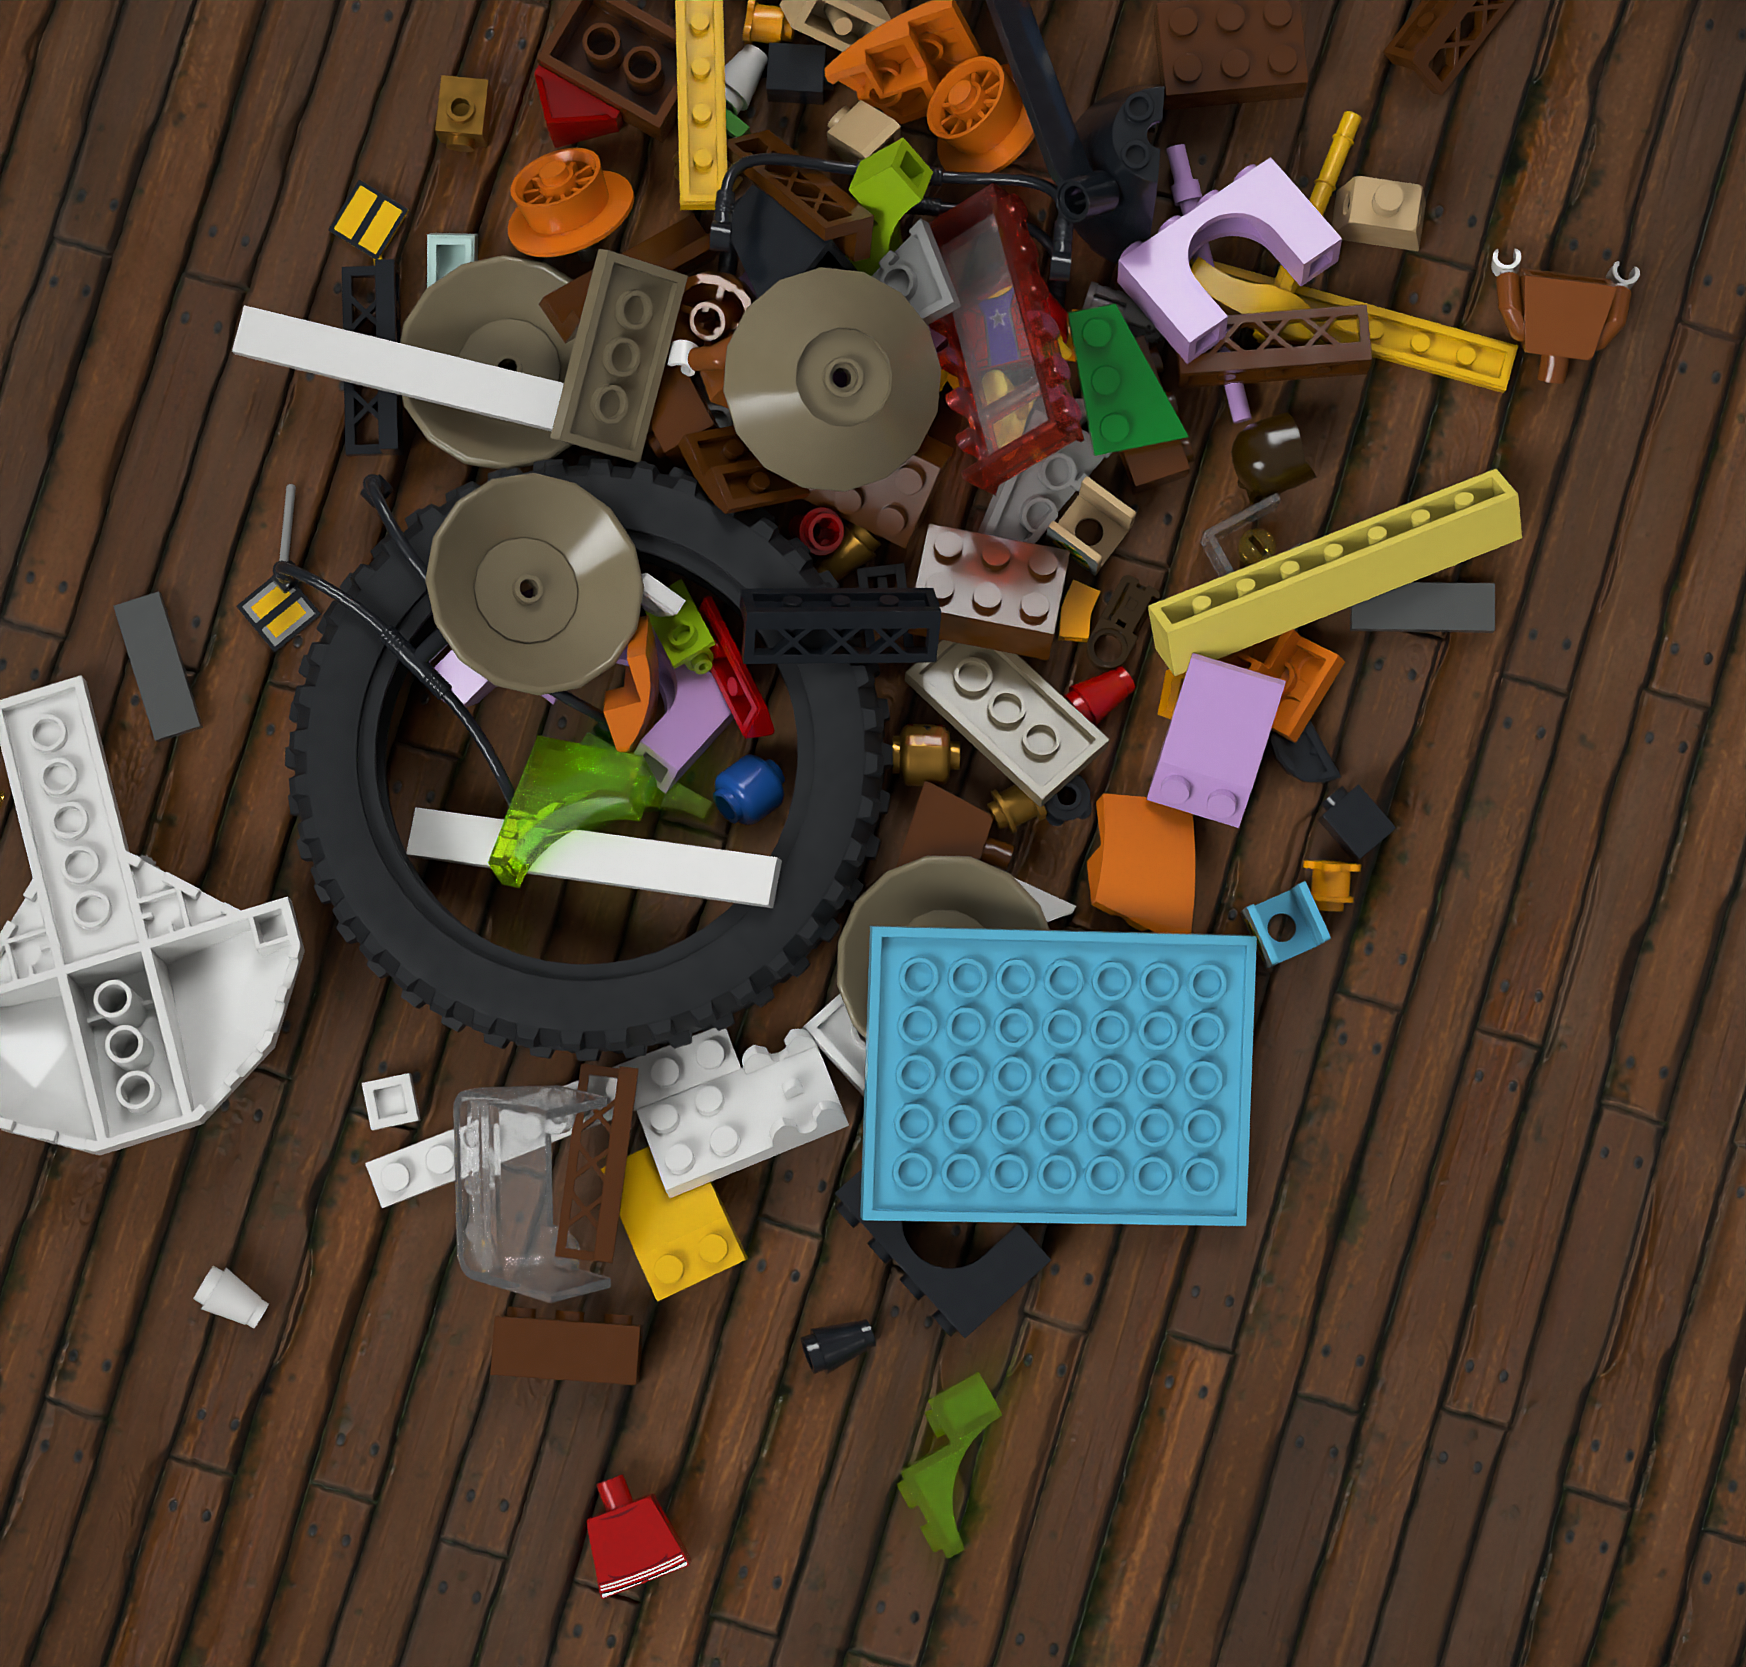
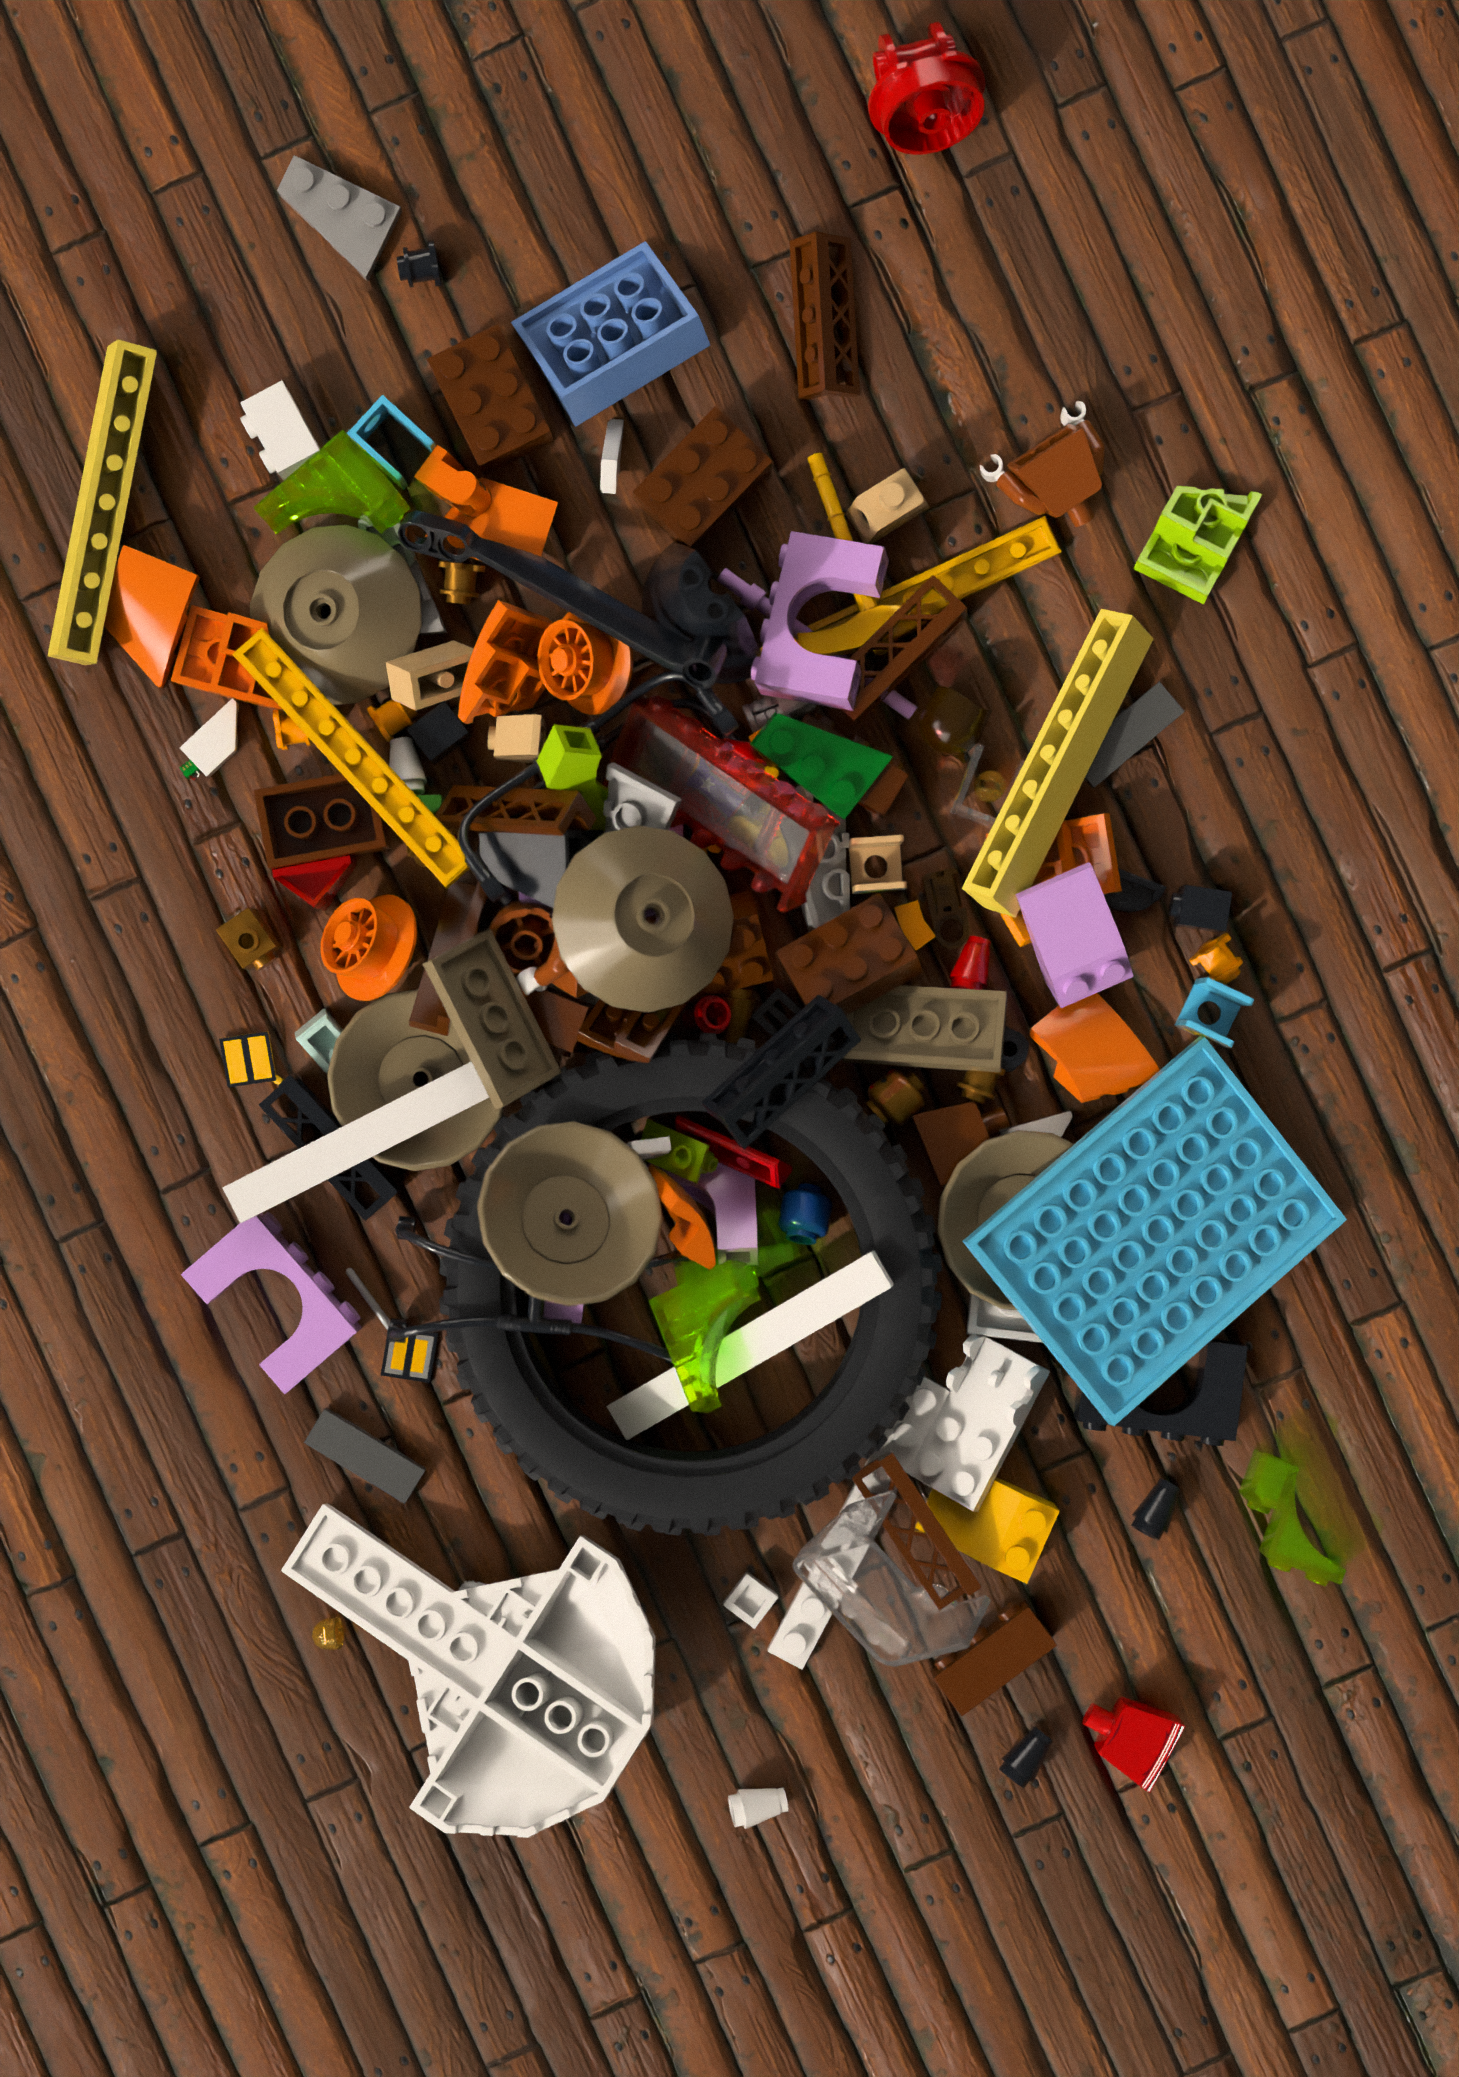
camera: 45 degrees left, 5 degrees up
none -> lavender arch [181,1212,362,1394]
none -> black cone [999,1727,1053,1789]
none -> lime slope [1134,486,1263,605]

